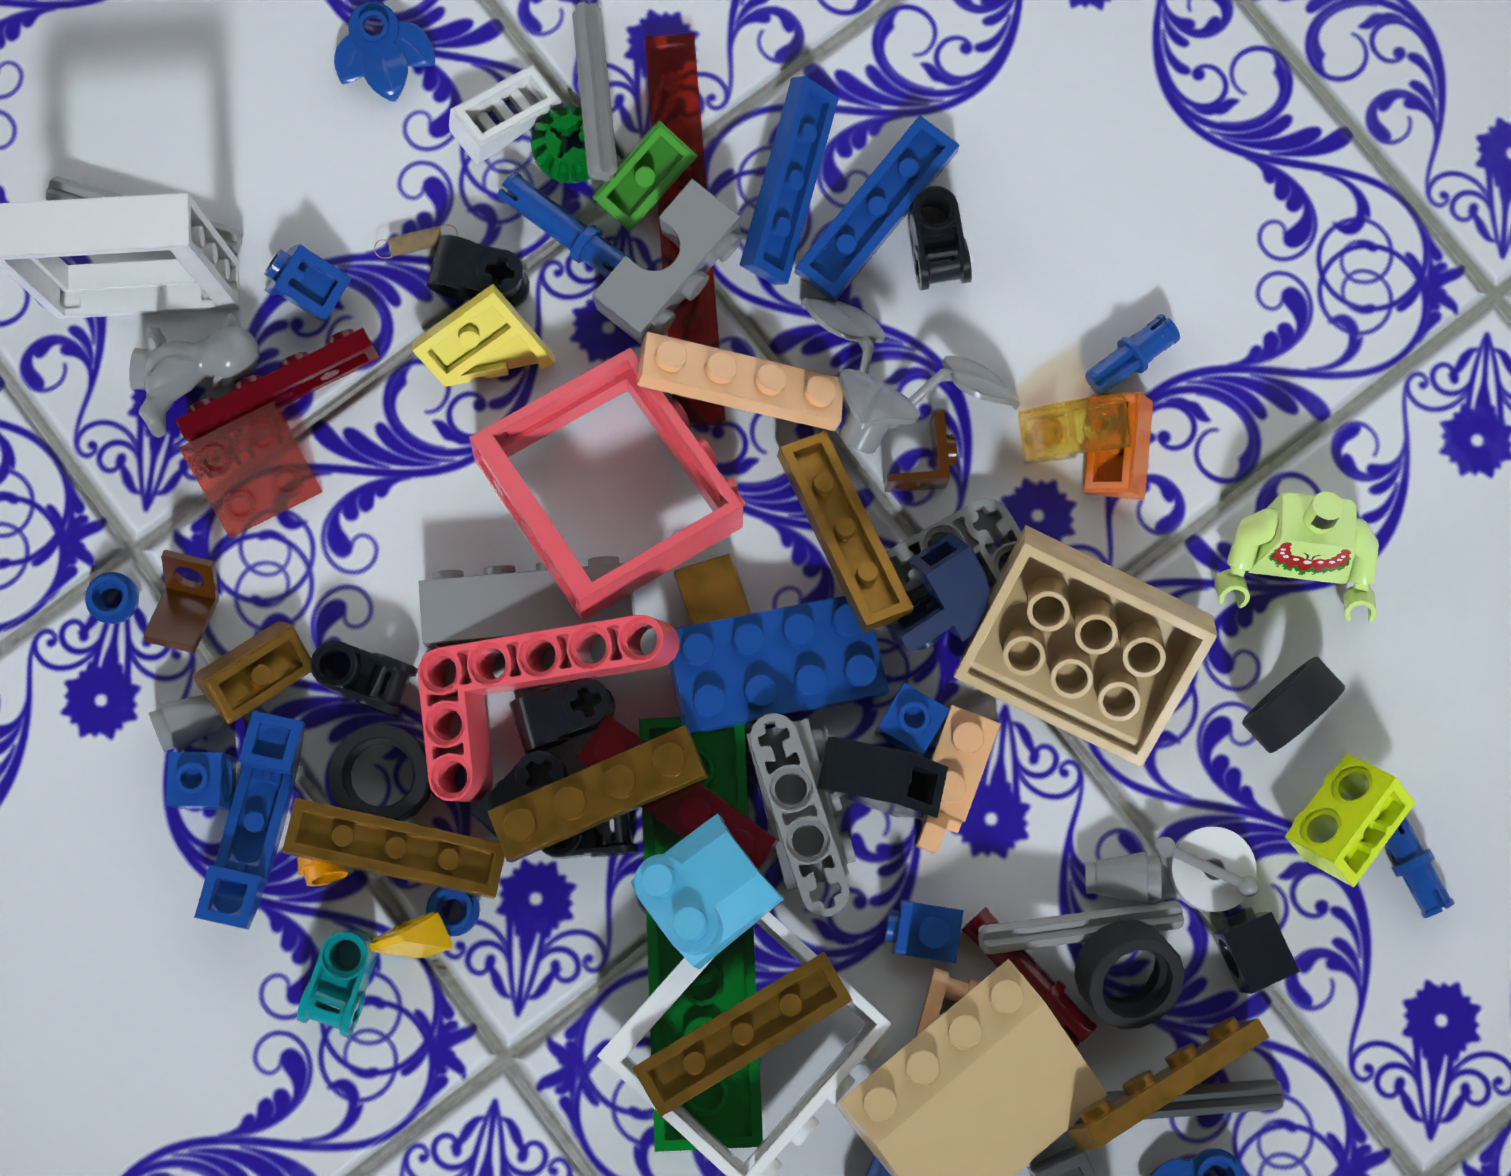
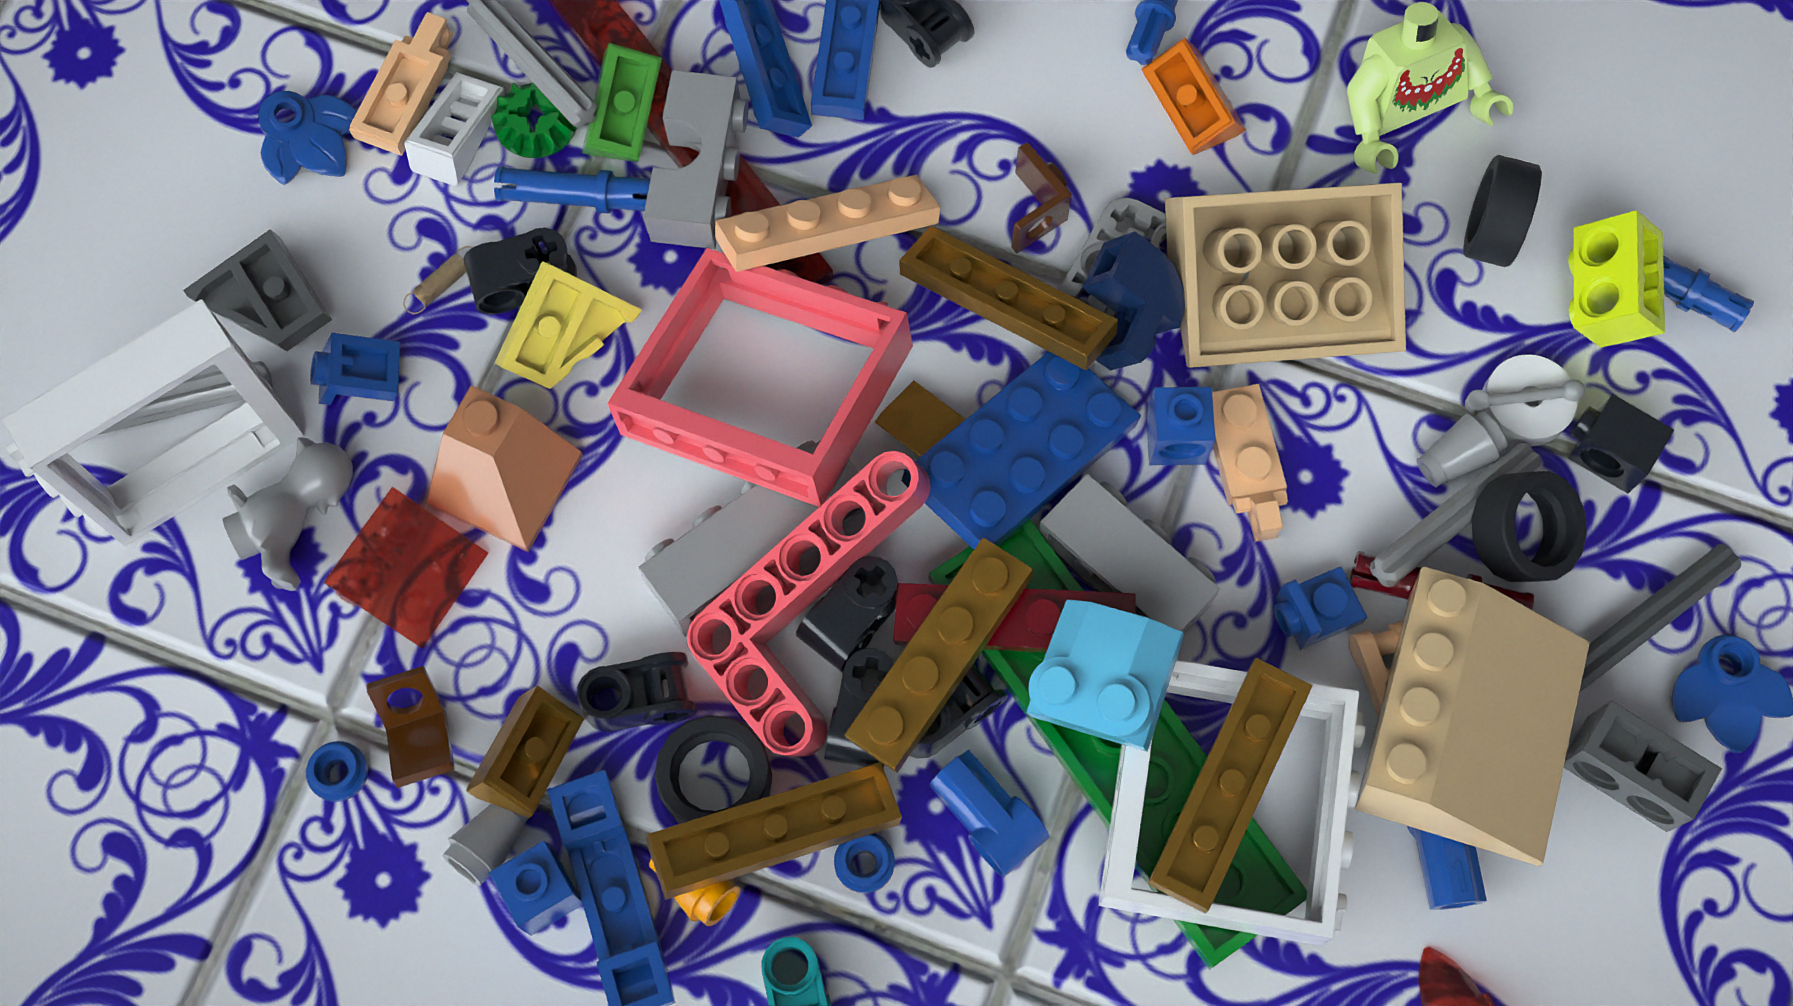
camera: 30 degrees left, 10 degrees down
dark red plate [175,328,380,449] -> none
yellow slope [368,911,453,958] -> none
light grey beam [750,713,850,917] -> none
light grey plant [801,298,1020,454] -> none
black slope [817,737,948,819] -> none
clear yellow slope [1018,392,1132,464] -> none
pearl gold plate [1067,1016,1270,1151] -> none
none -> dark grey wing [183,229,332,351]
none -> light nougat hinge [349,12,453,156]
none -> nougat slope [427,385,583,552]
none -> blue piece [930,749,1050,877]

